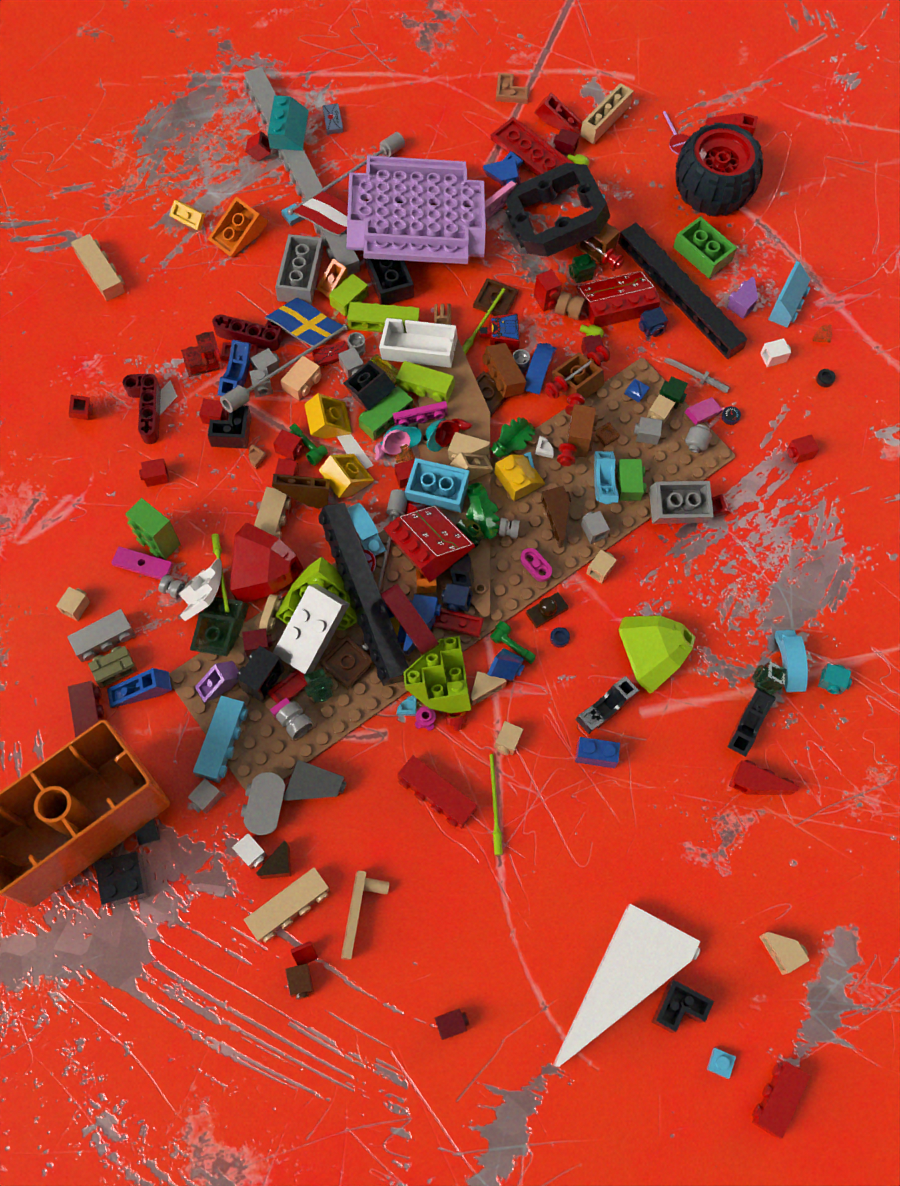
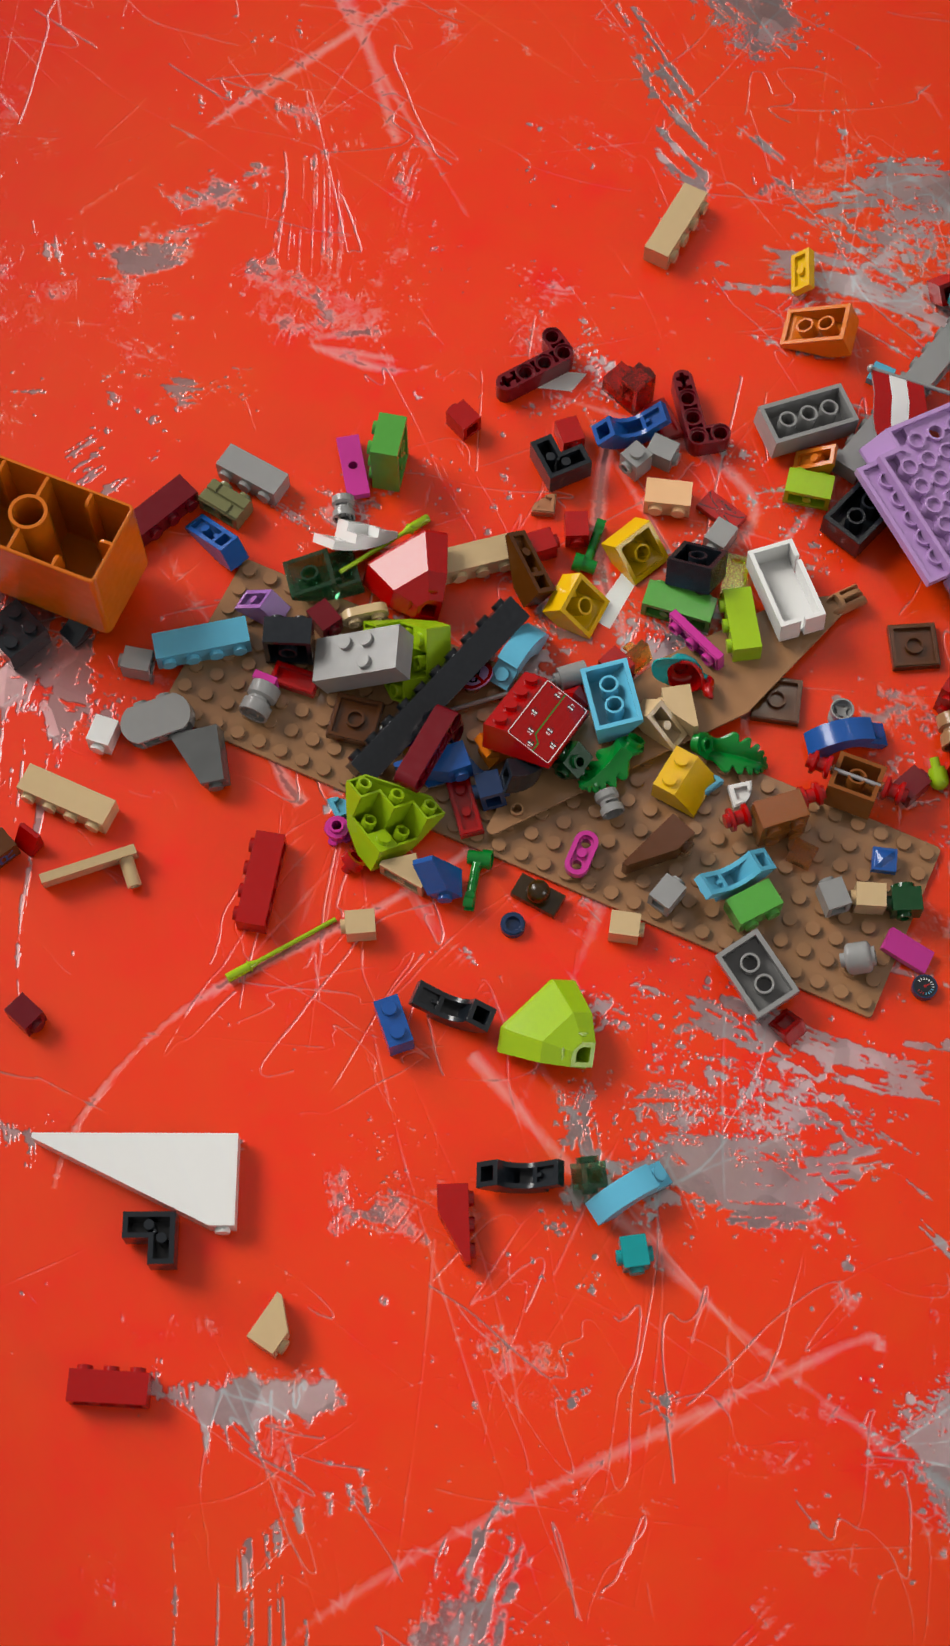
camera: 65 degrees right, 0 degrees up
tan brick [56,587,90,621] -> none
red brick [69,395,93,420] -> none
flag [220,298,348,413] -> none
dark brown slope [256,841,291,879] -> none
clear green brick [304,668,334,703] -> none
lime brick [347,302,419,333] -> none
light grey wheel [347,332,366,356] -> none
bright pink hair [375,424,422,461] -> none
lime piece [462,288,506,355] -> none
torso [480,313,520,351] -> none
dark orange brick [483,343,526,398] -> none
medium azure plate [707,1048,736,1079] -> none
red brick [787,434,820,464] -> none

